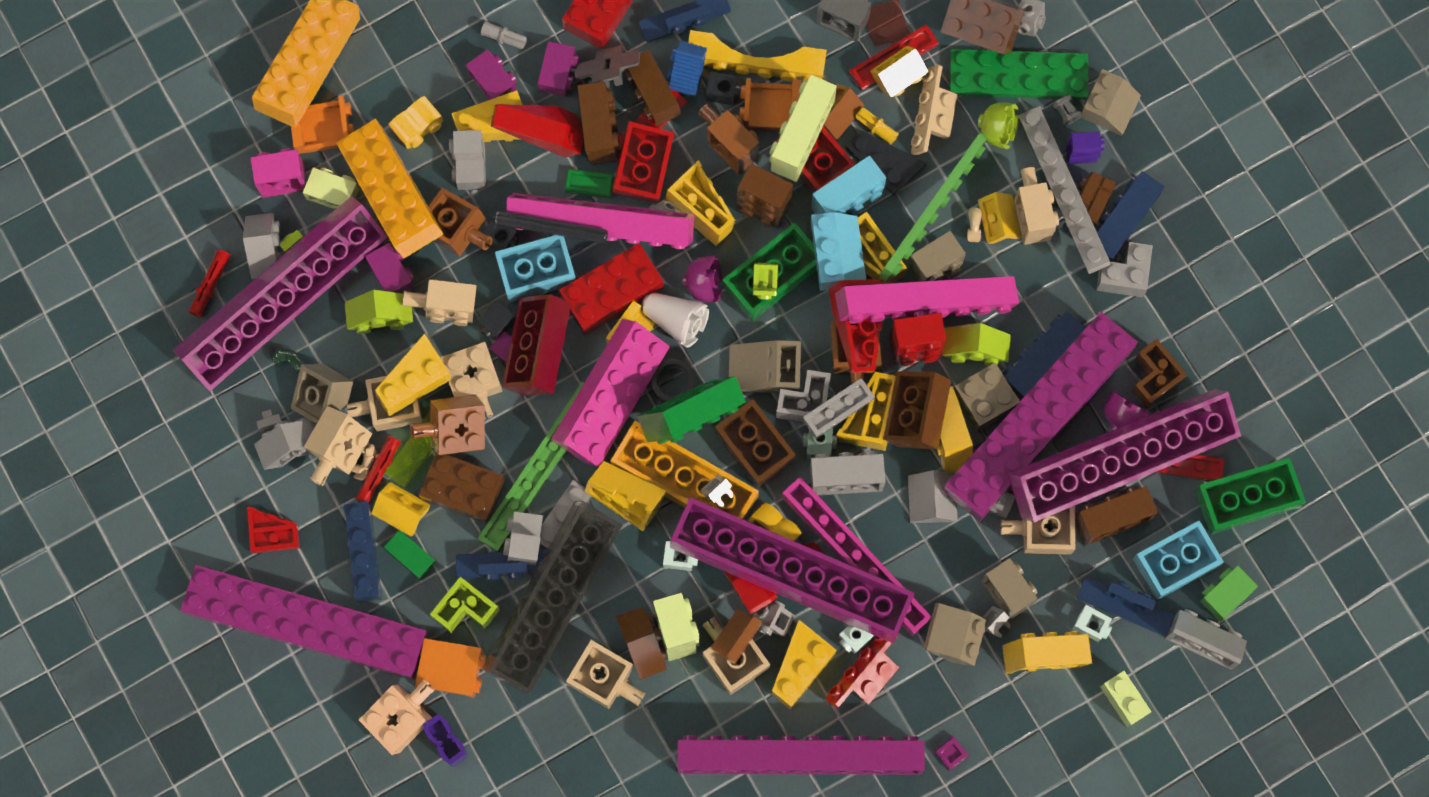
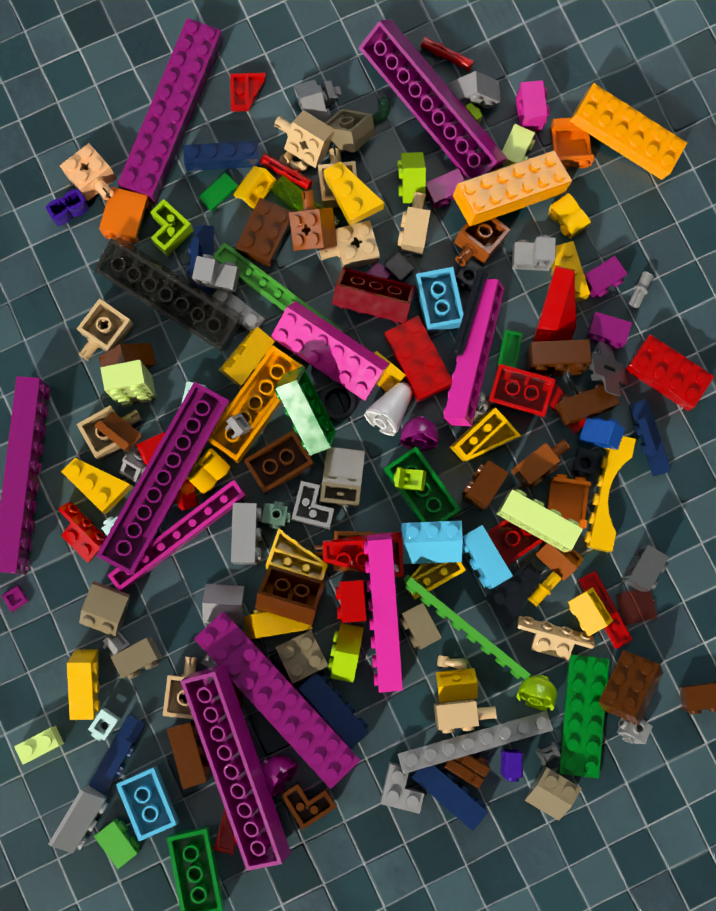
camera: 90 degrees right, 5 degrees up
light grey plate [802,378,875,438] -> none

